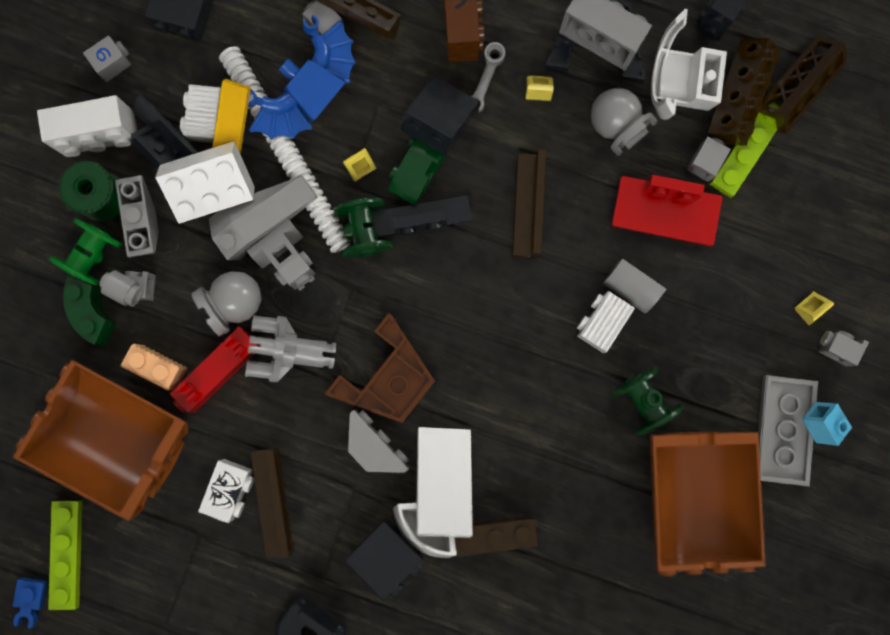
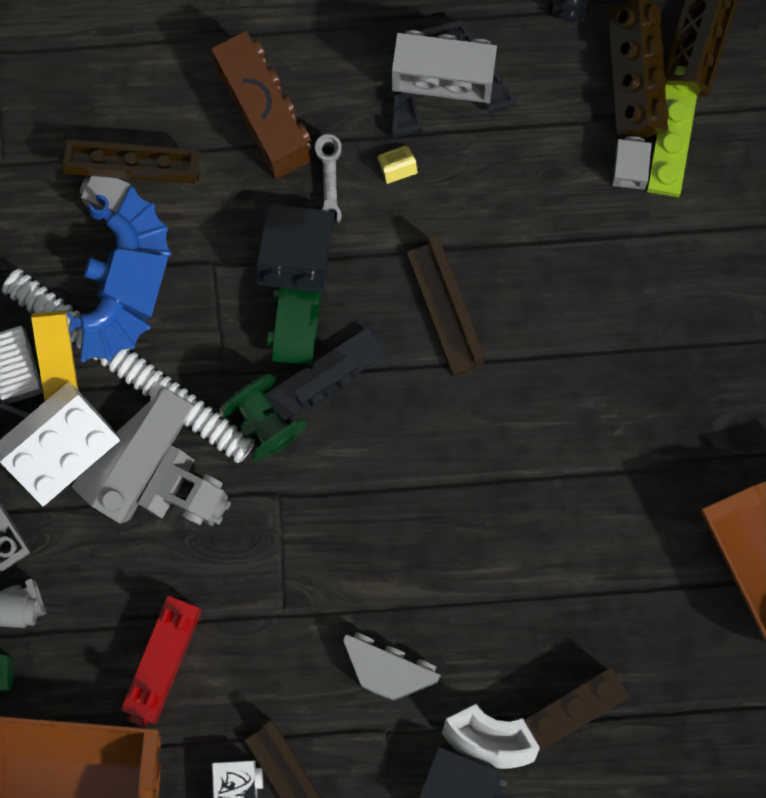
camera: 20 degrees left, 5 degrees down
light nougat brick [121,344,187,391] -> none
light grey tile [191,271,262,336] -> none
light grey wheel [245,315,336,382] -> none
reddish brown wing [325,313,435,423] -> none
light yellow slope [343,148,377,181] -> none
white tile [416,427,472,537] -> none
white brick [577,291,635,353] -> none
light grey tile [590,88,658,156] -> none
light grey brick [603,259,666,313] -> none
red bracket [611,175,723,246] -> none
dark green hose [612,366,683,436] -> none
white piece [651,9,727,120] -> none

